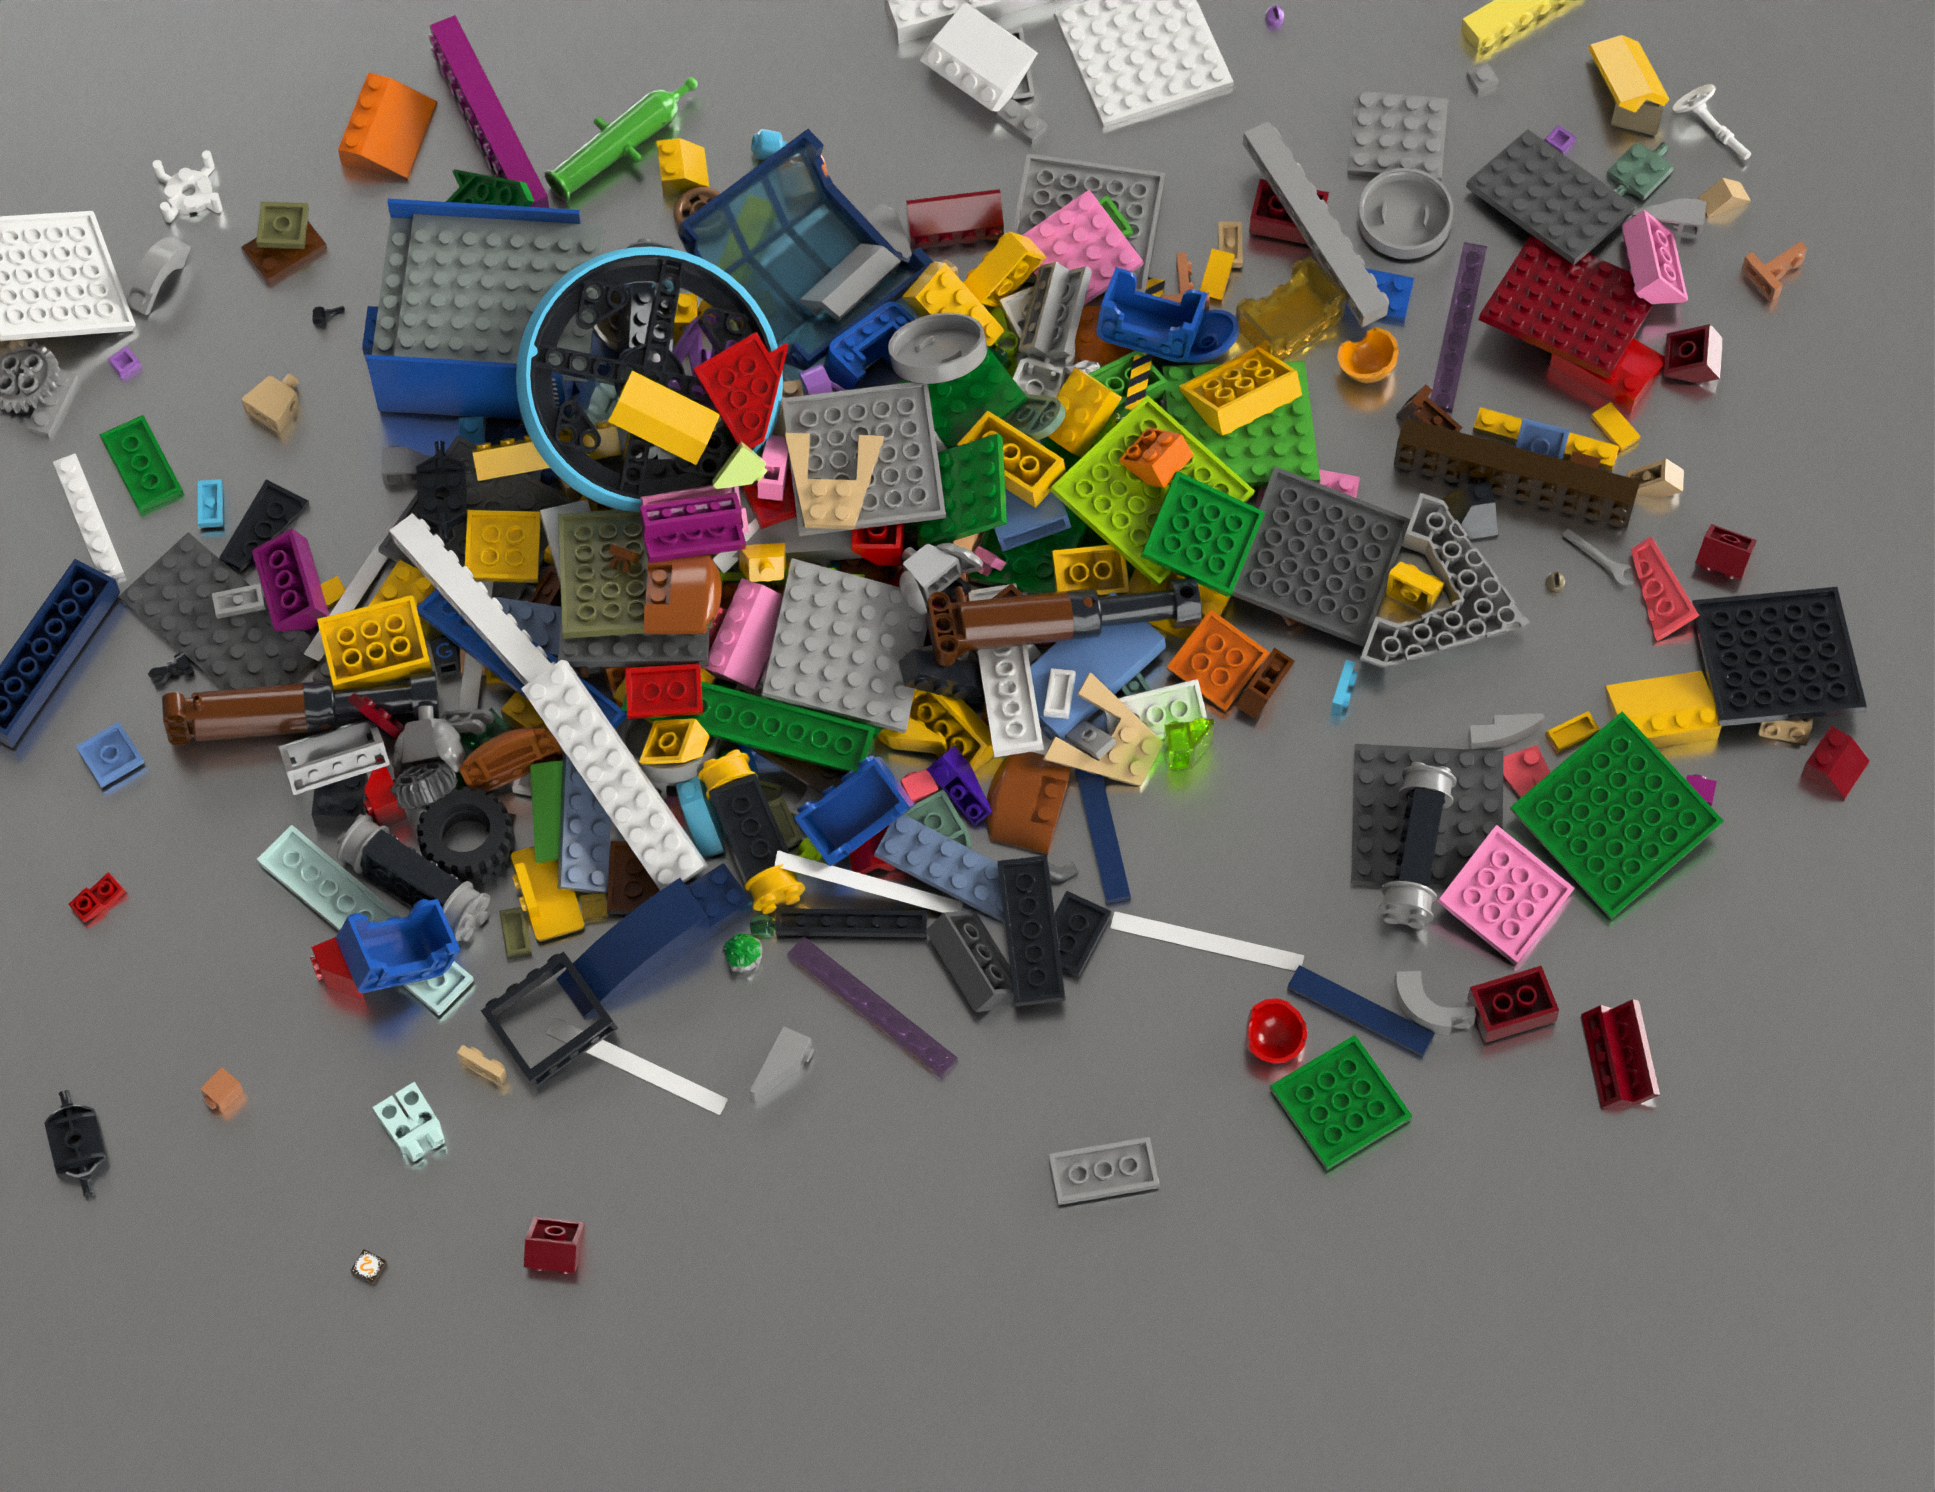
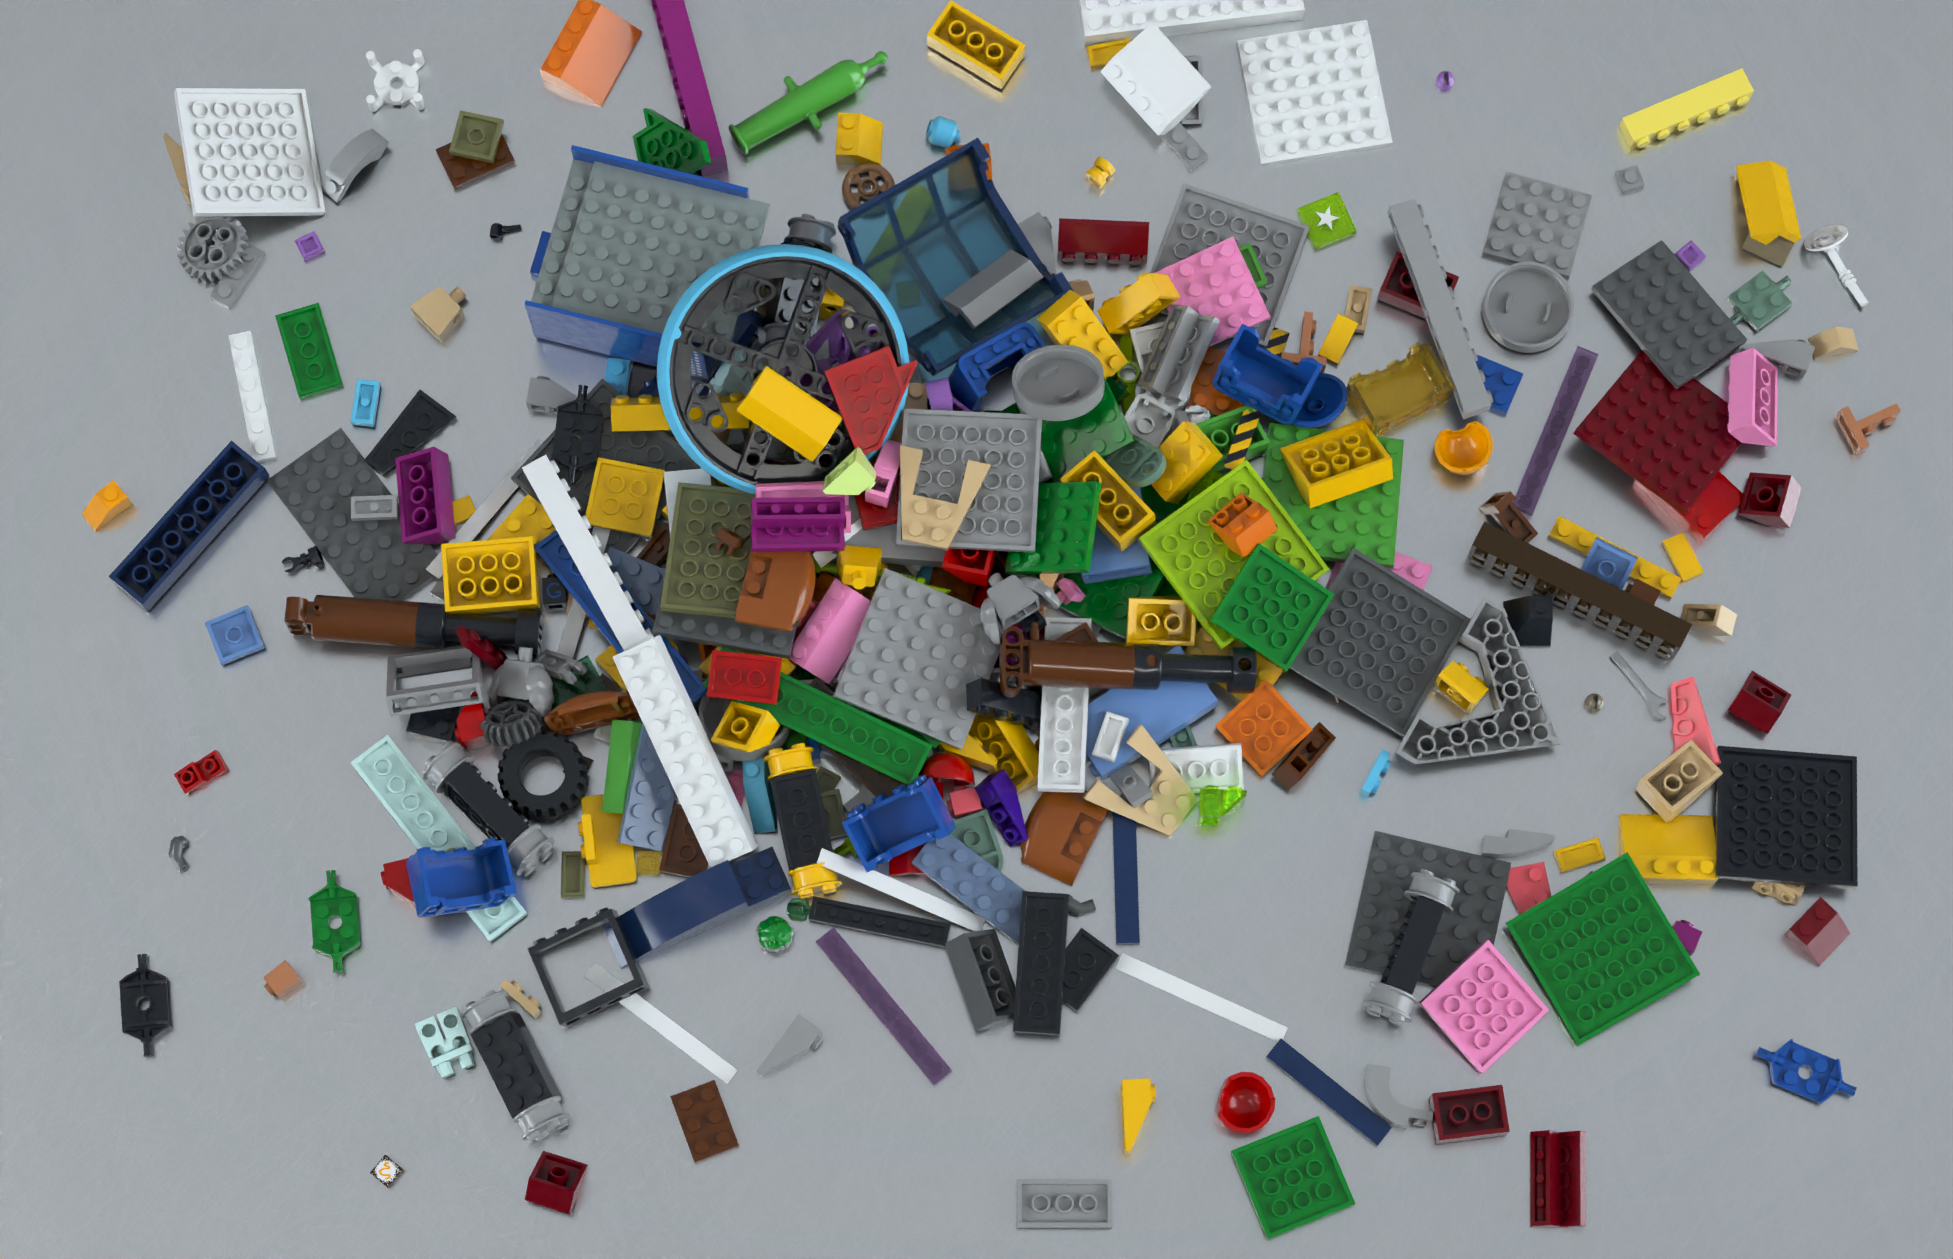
camera: 10 degrees right, 10 degrees up
none -> dark grey arm [168,836,189,872]
none -> green plate [309,870,360,973]
none -> black brick [461,990,570,1142]
none -> reddish brown plate [670,1080,739,1163]
none -> red cylinder [918,752,975,787]
none -> yellow brick [927,0,1025,89]
none -> yellow wheel [1084,157,1115,188]
none -> yellow tile [1086,38,1130,69]
none -> yellow slope [1120,1078,1156,1157]
none -> clear neon green tile [1297,192,1357,250]
none -> tan slope [1636,740,1723,824]
none -> blue plate [1755,1039,1857,1104]

